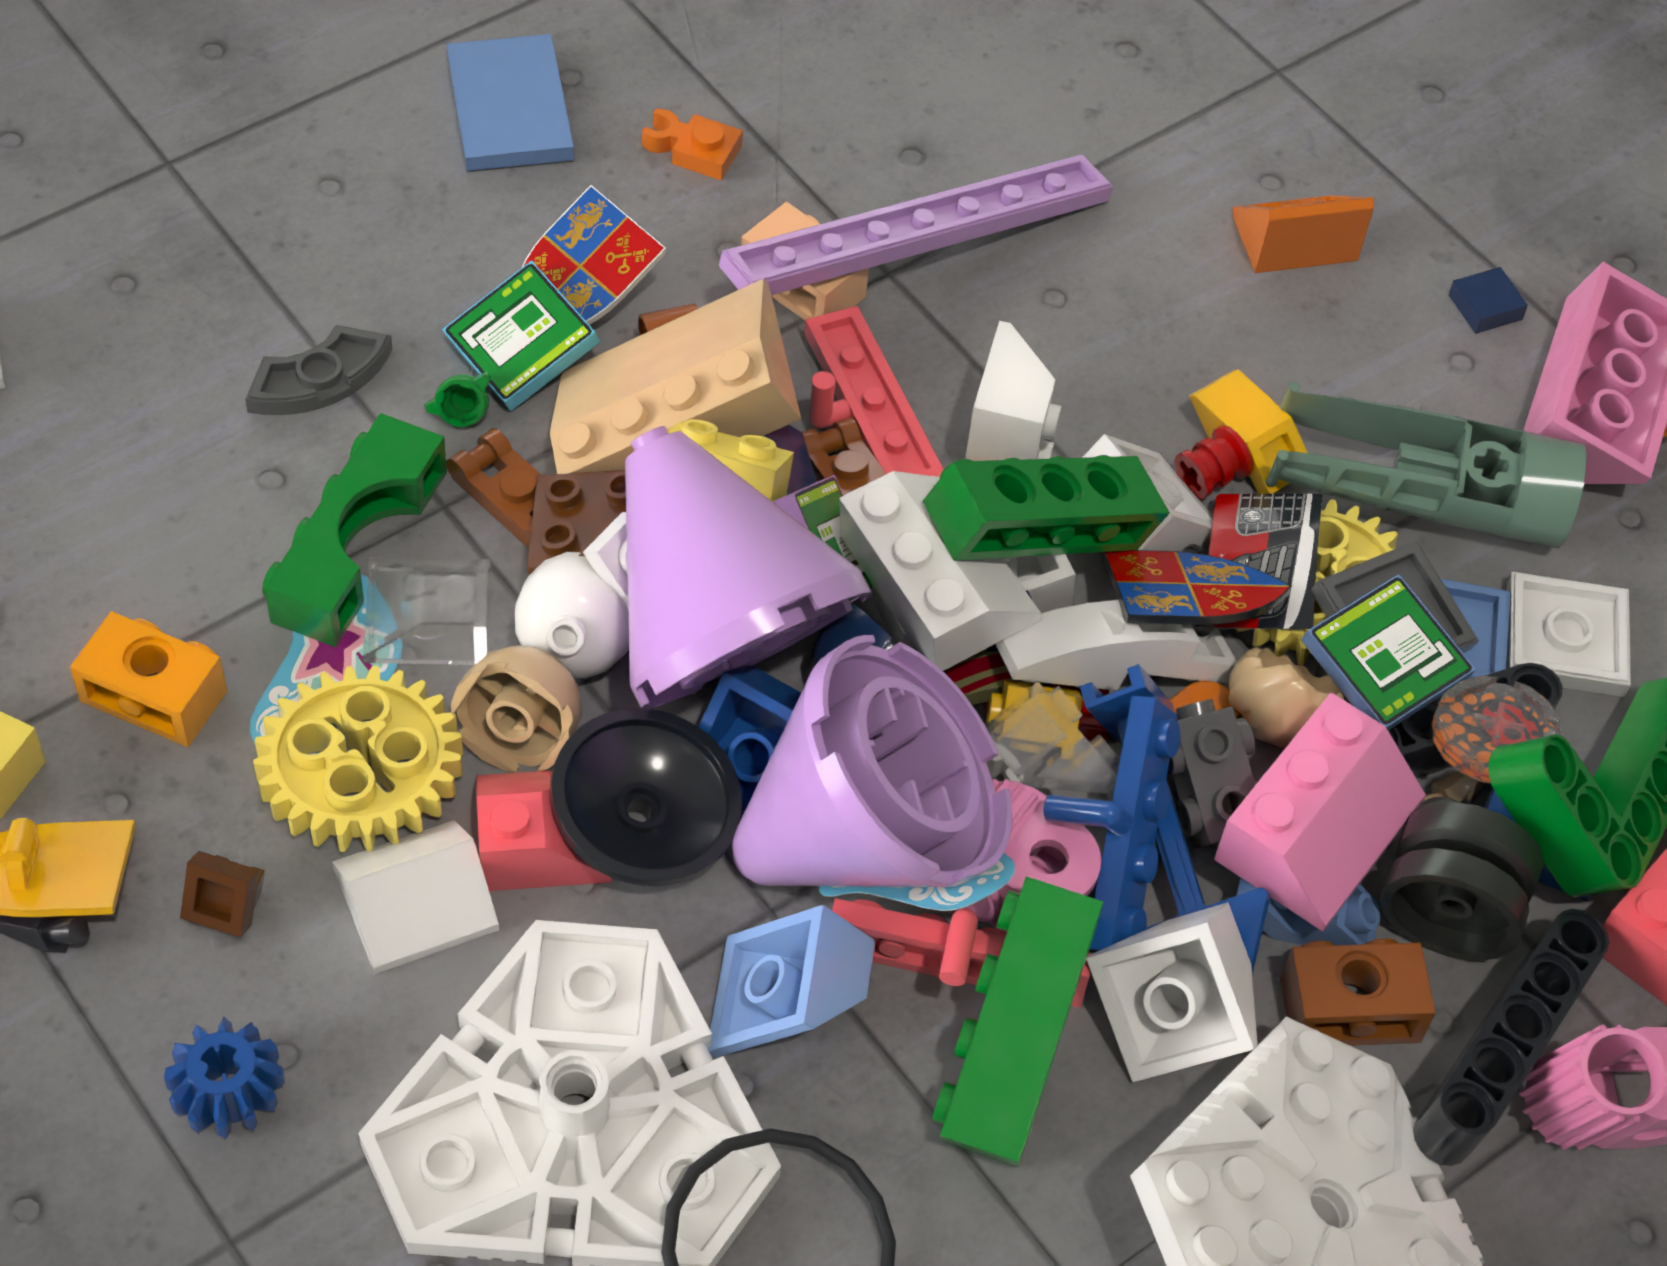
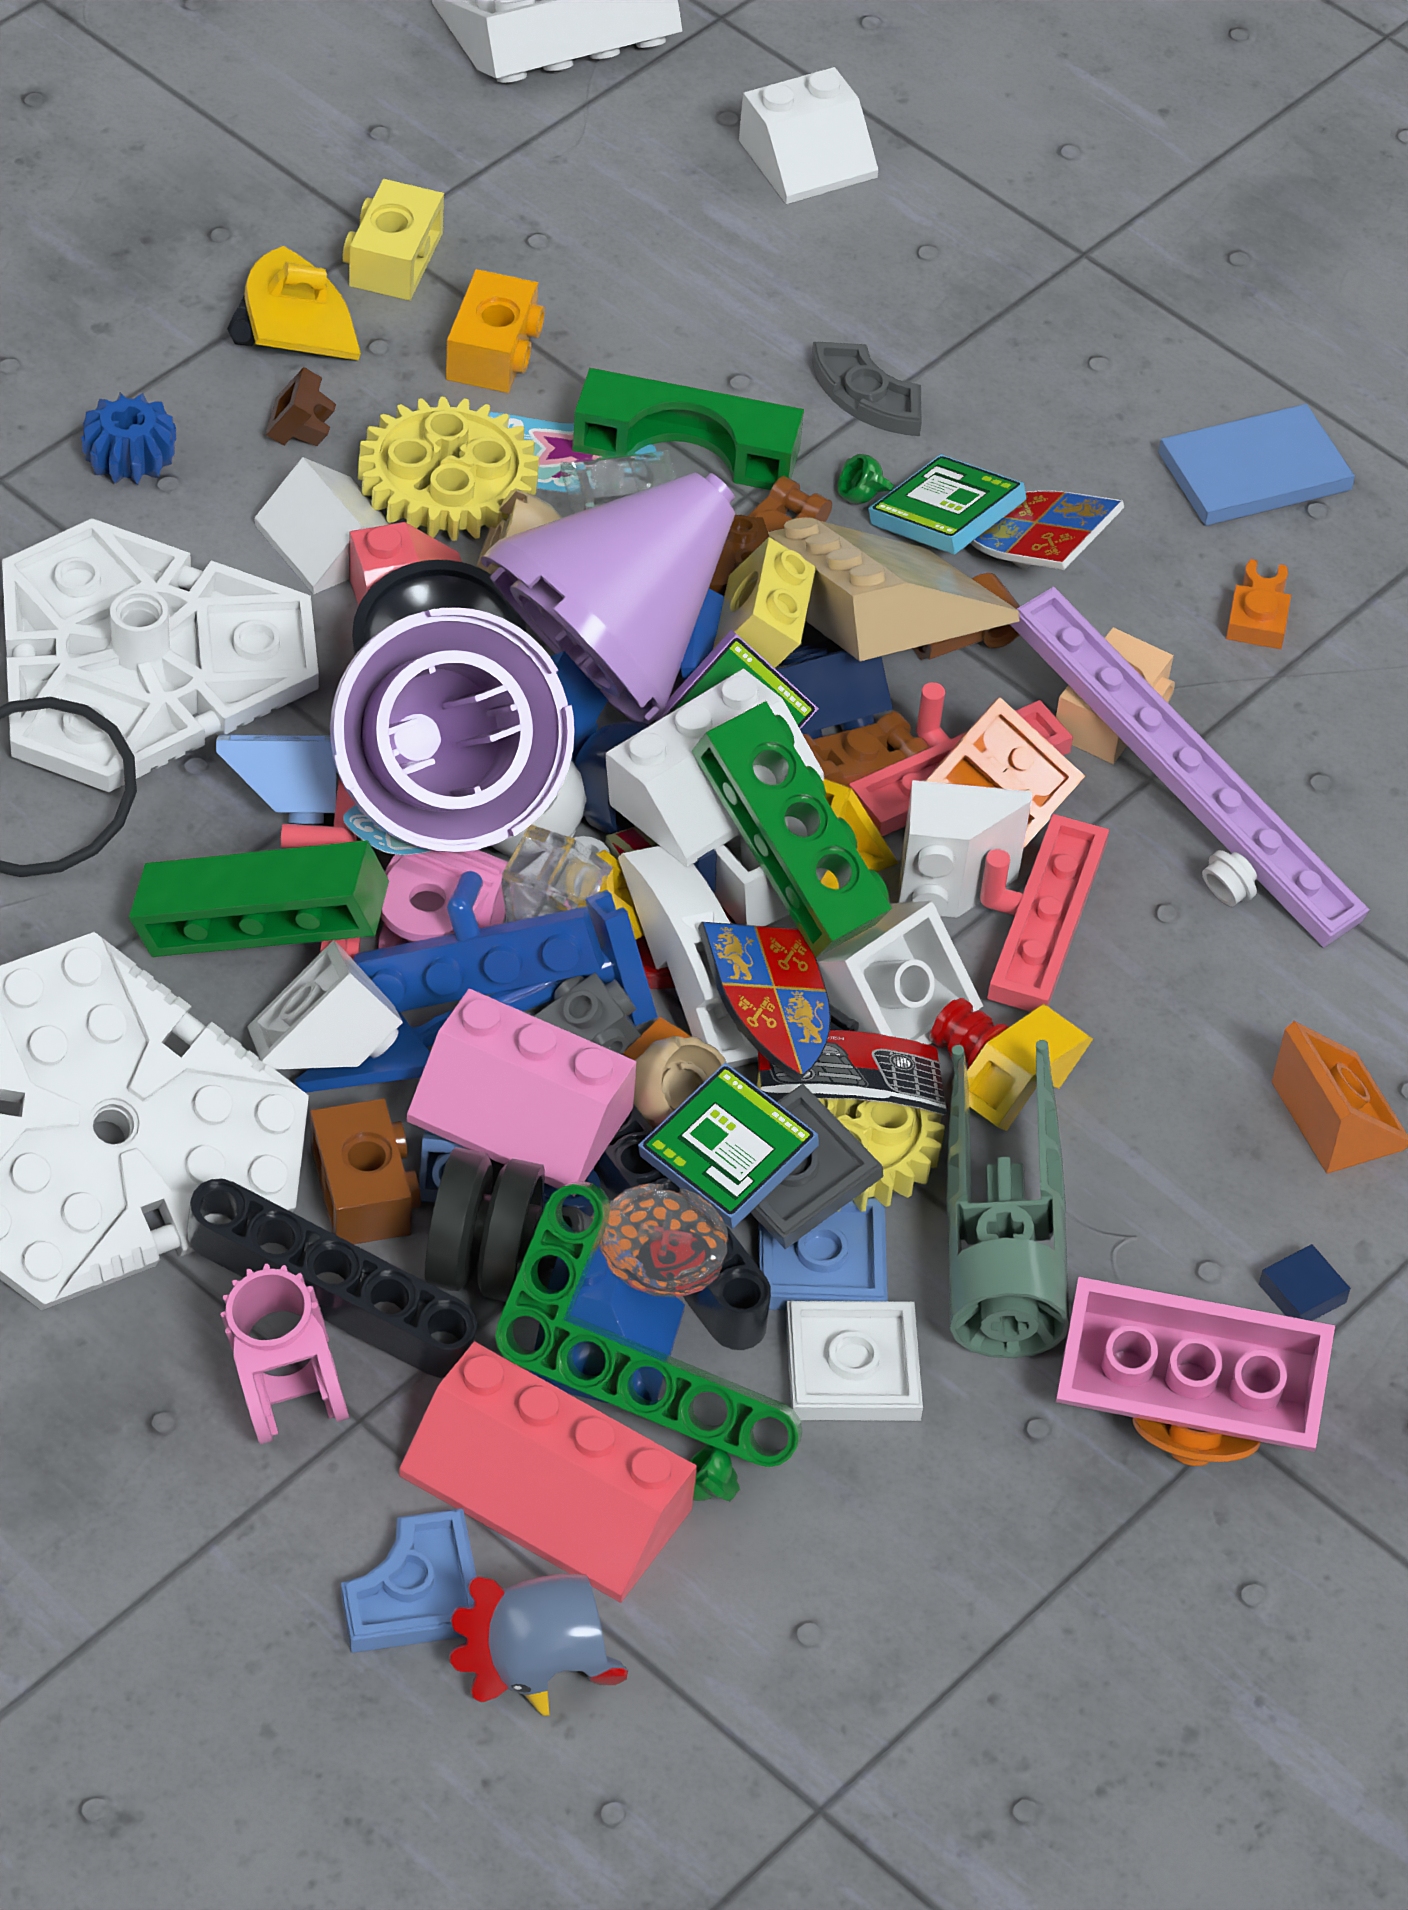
camera: 80 degrees right, 5 degrees down
none -> slope [925,697,1085,848]
none -> coral plate [980,814,1109,1012]
none -> white plate [1202,850,1257,907]

